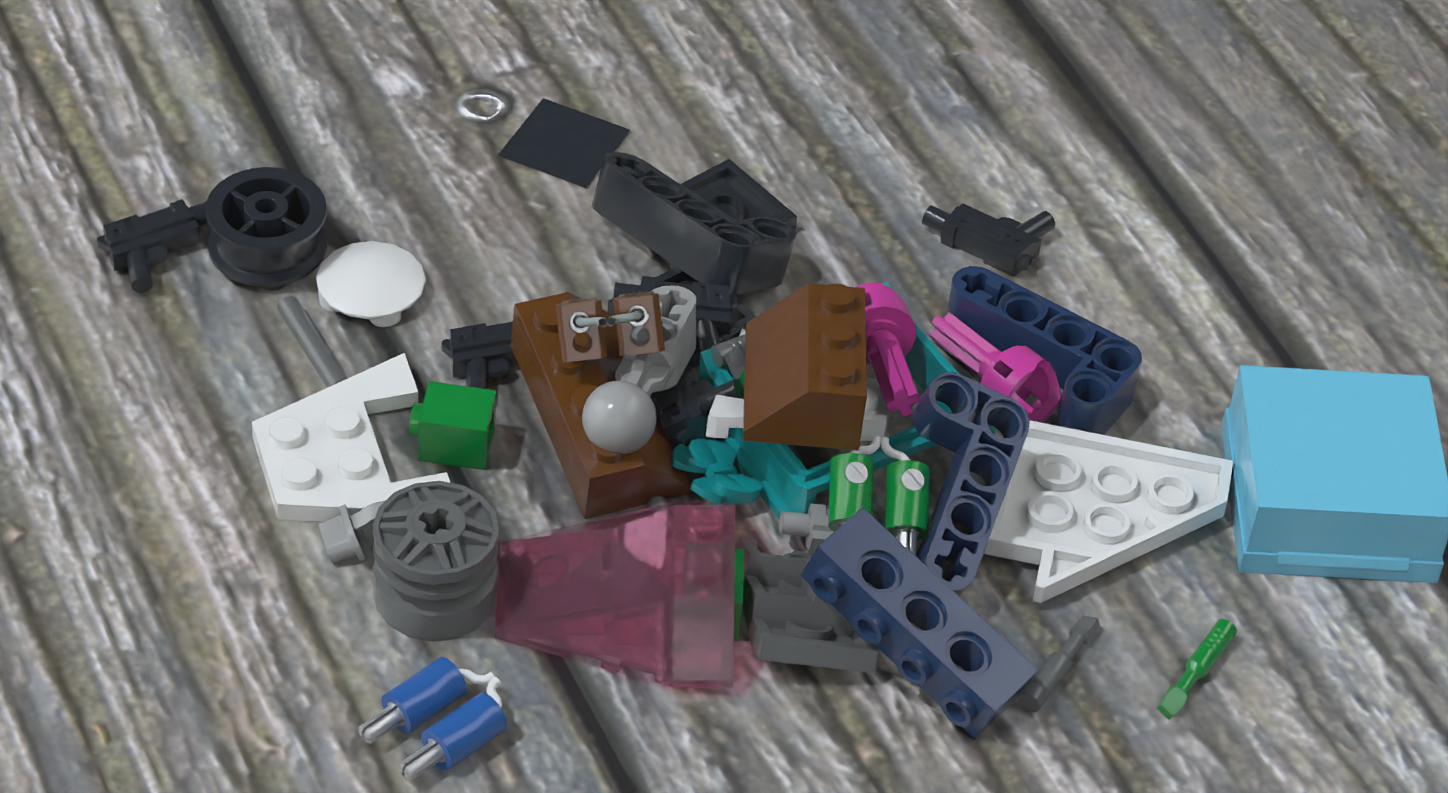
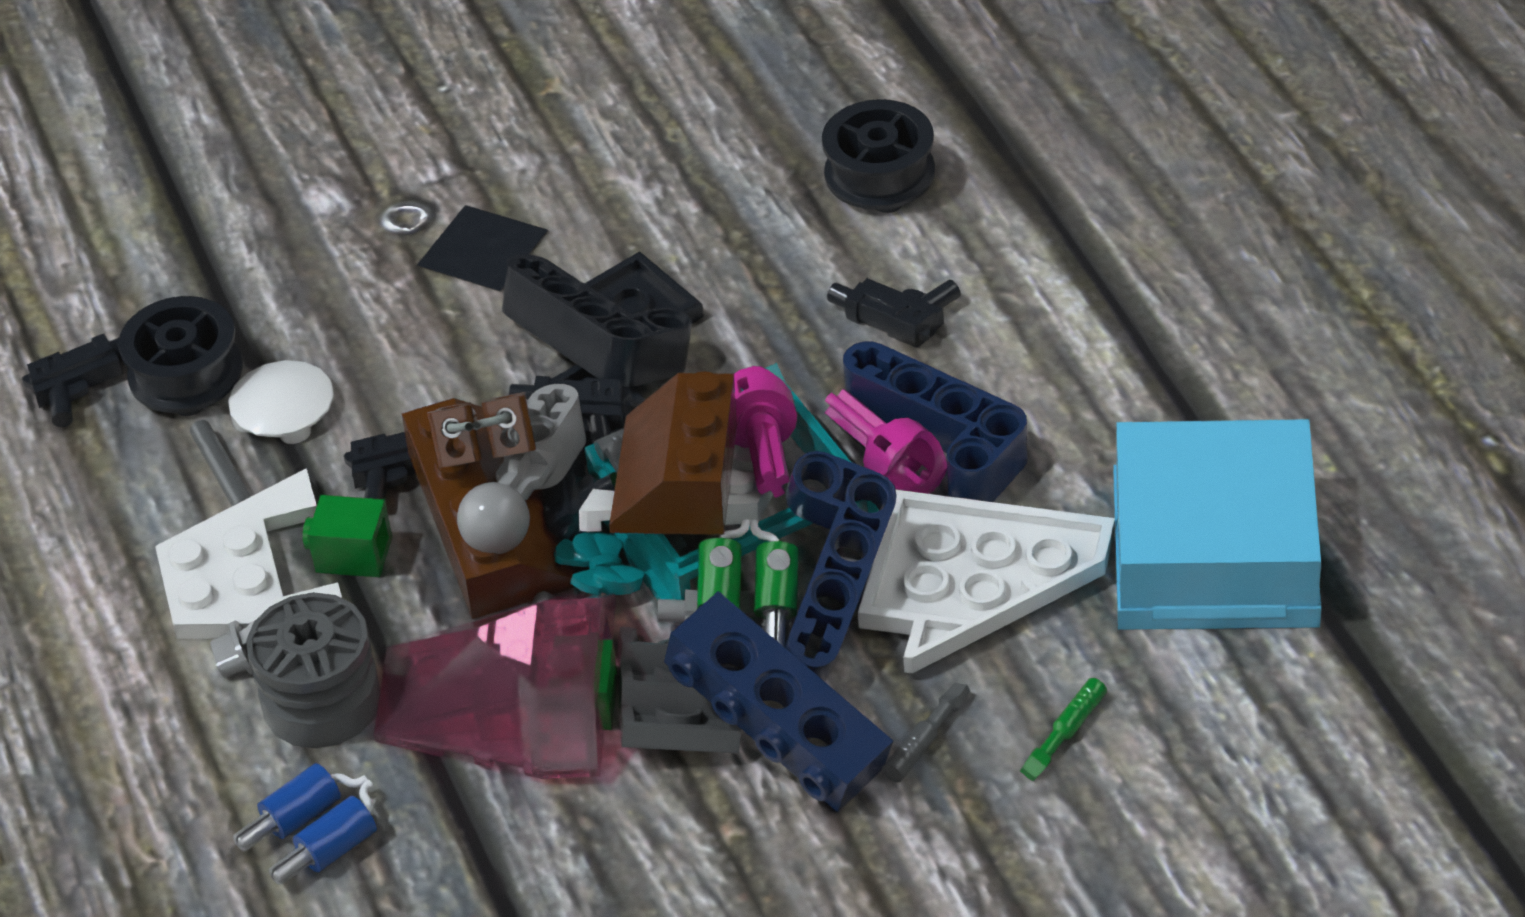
camera: 10 degrees right, 0 degrees up
none -> black wheel [822,99,935,213]

